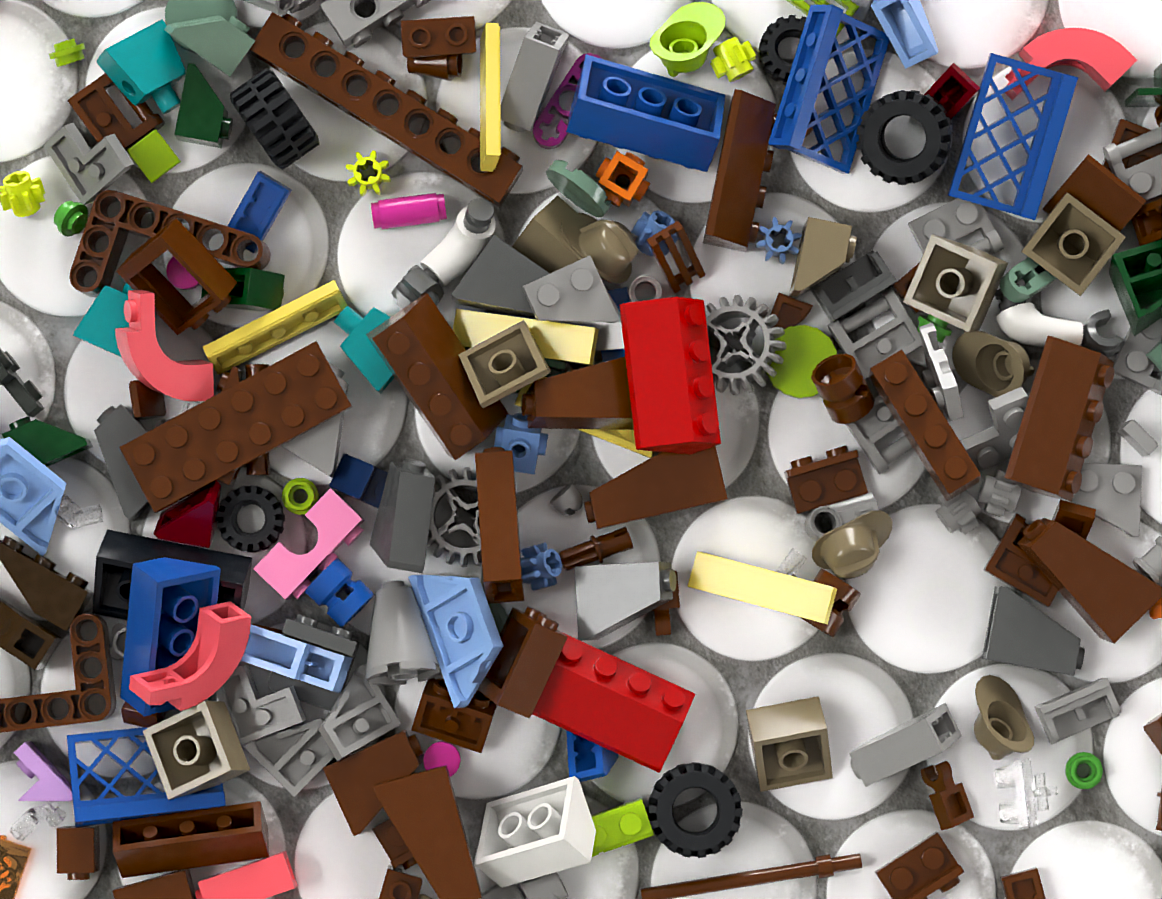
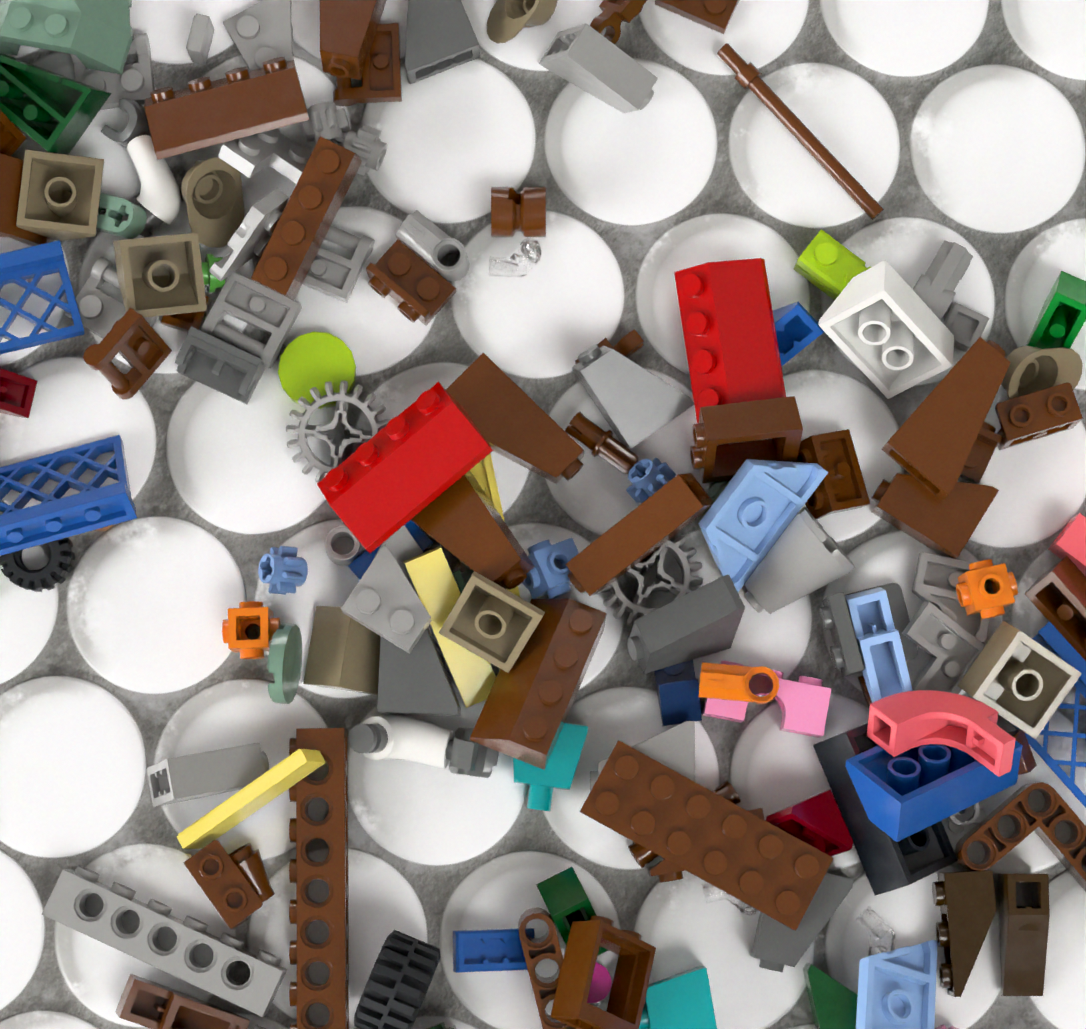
camera: 120 degrees left, 5 degrees down
coral arch [115,290,214,401] -> none
reddish brown slope [129,380,166,420] -> none
light yellow tile [202,280,348,375] -> none
black tyre [216,485,285,552] -> none
lime plate [282,478,319,515] -> none
blue wheel [304,558,375,628] -> none
light grey wing [318,663,401,762] -> none
neon yellow gear [345,150,391,197] -> none
dark pink piece [371,193,447,229] -> none
dark pink tile [423,741,461,777] -> none
magenta beam [533,53,602,149] -> none
light grey hinge [550,483,582,516] -> none
dark tan piece [561,212,639,284] -> none
blue slope [566,54,726,172] -> none
reddish brown tile [646,221,706,293] -> none
black tyre [648,762,743,858] -> none
piece [650,2,726,77] -> none
light yellow tile [687,551,837,625] -> none
reddish brown slope [703,89,777,252] -> none
neon yellow gear [710,37,757,82] -> none
dark tan slope [746,696,833,792] -> none
medium blue gear [756,217,802,264] -> none
reddish brown tile [770,293,813,330] -> none
dark tan slope [789,217,857,299] -> none
reddish brown wheel [811,354,875,424] -> none
dark tan piece [812,510,893,579] -> none
black tyre [856,90,953,185] -> none
reddish brown plate [1052,499,1096,539] -> none
none -> reddish brown plate [83,307,172,399]
none -> orange piece [699,662,779,704]
none -> orange brick [956,559,1018,619]

